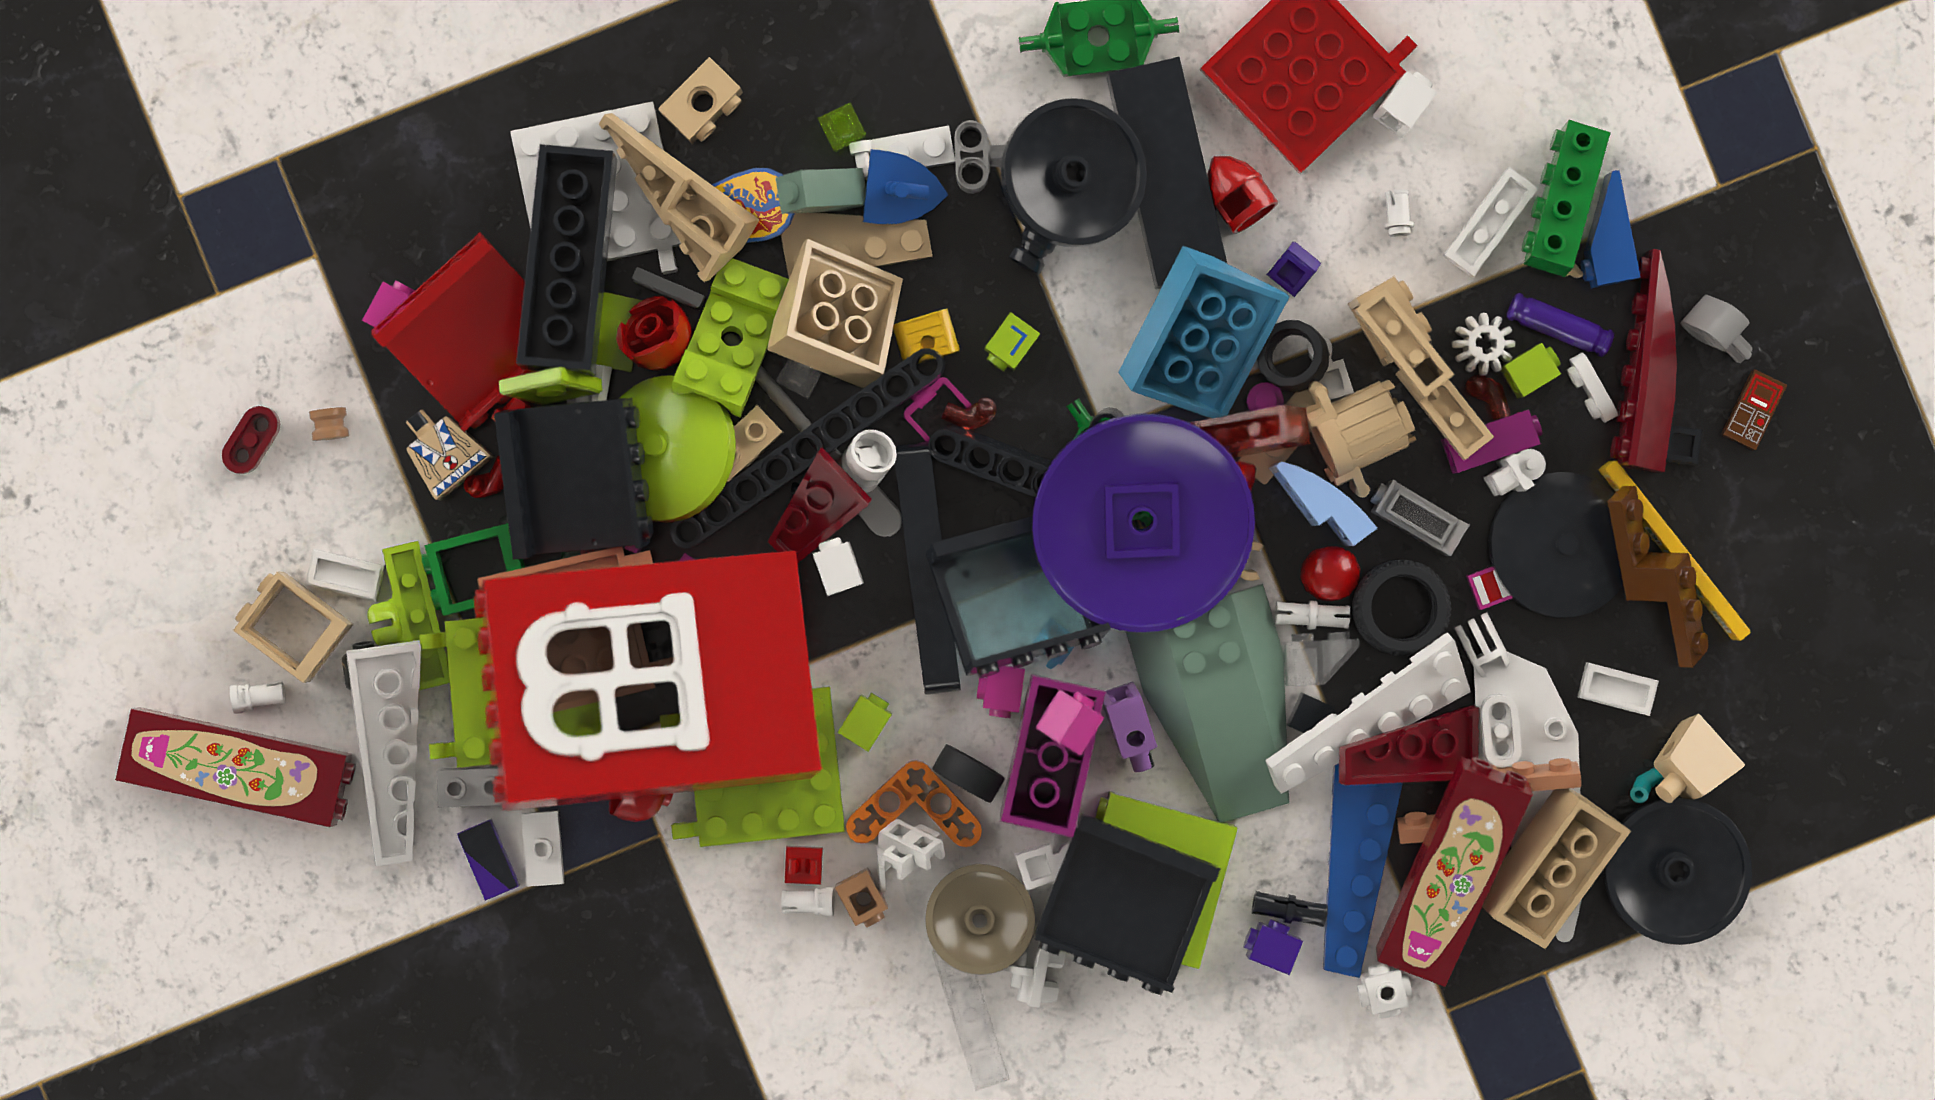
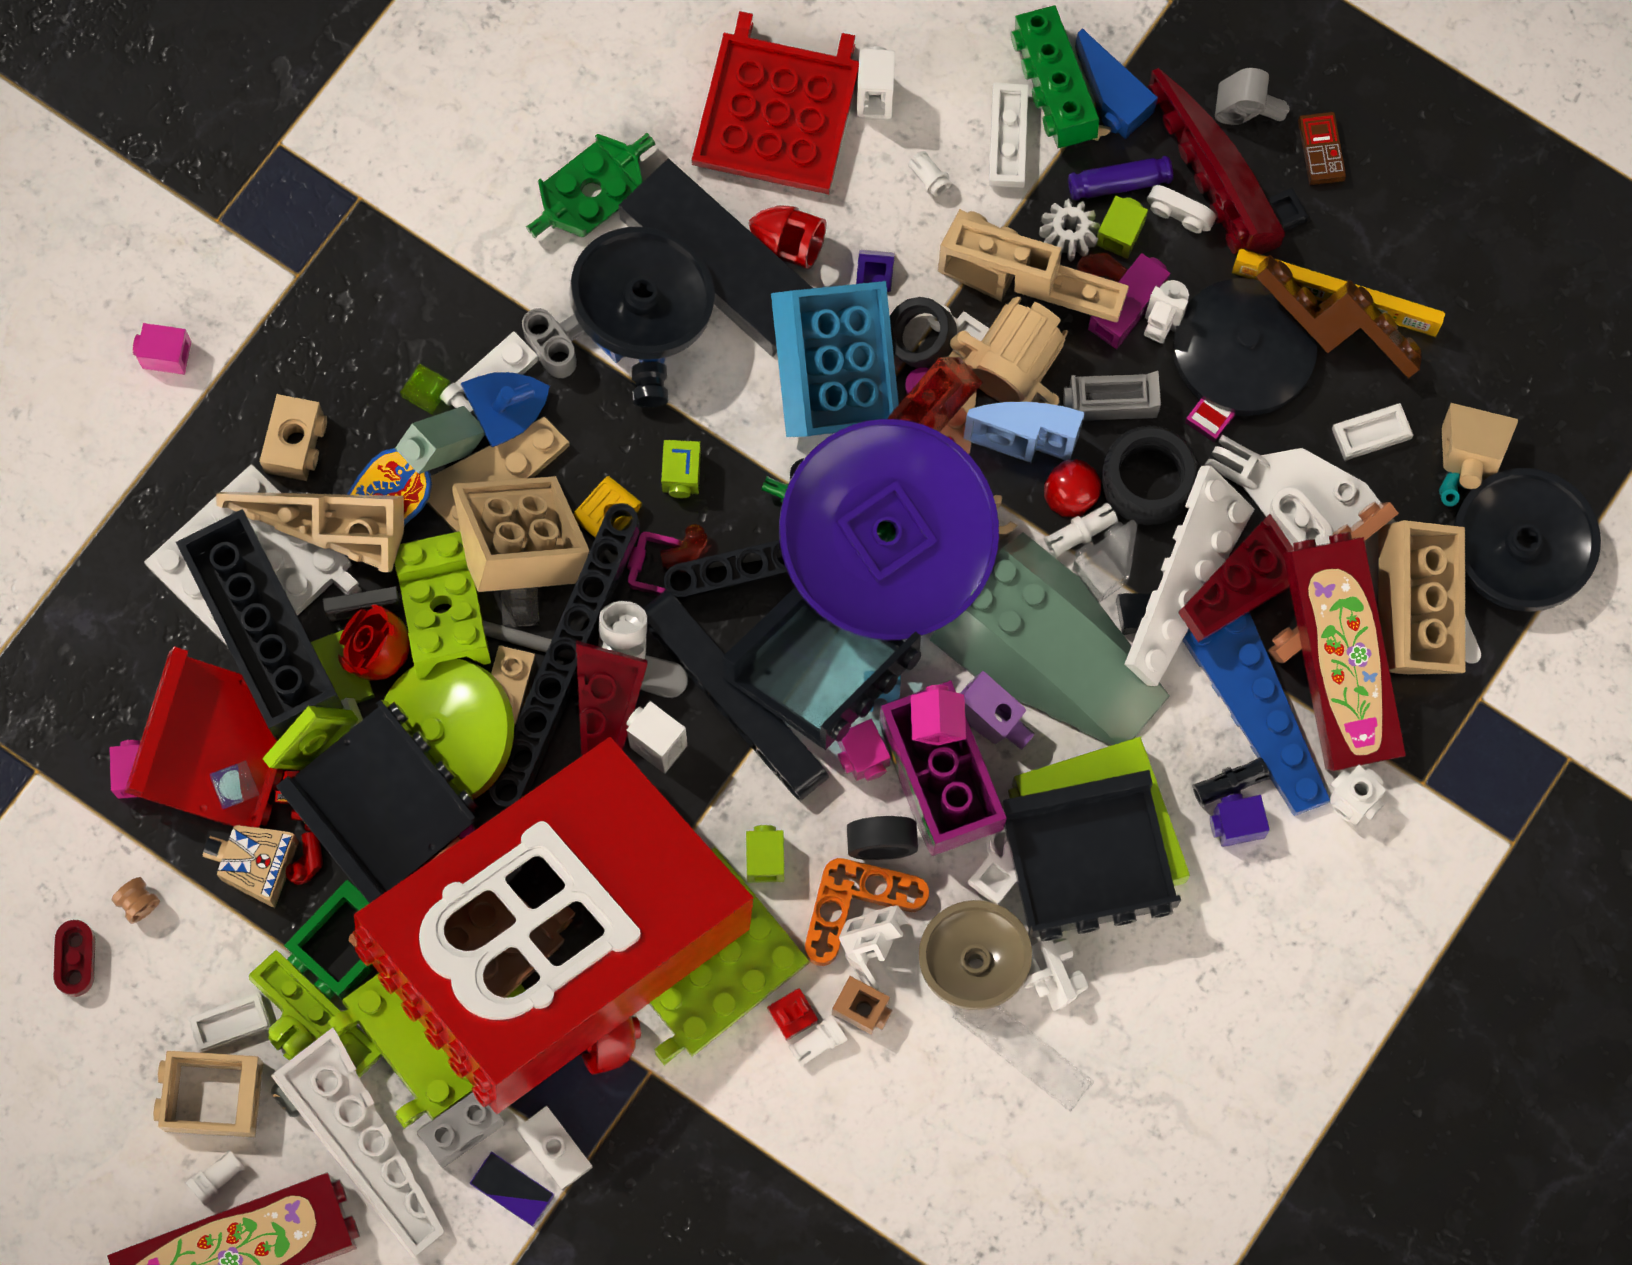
camera: 35 degrees left, 15 degrees down
none -> clear light blue tile [209,761,260,810]

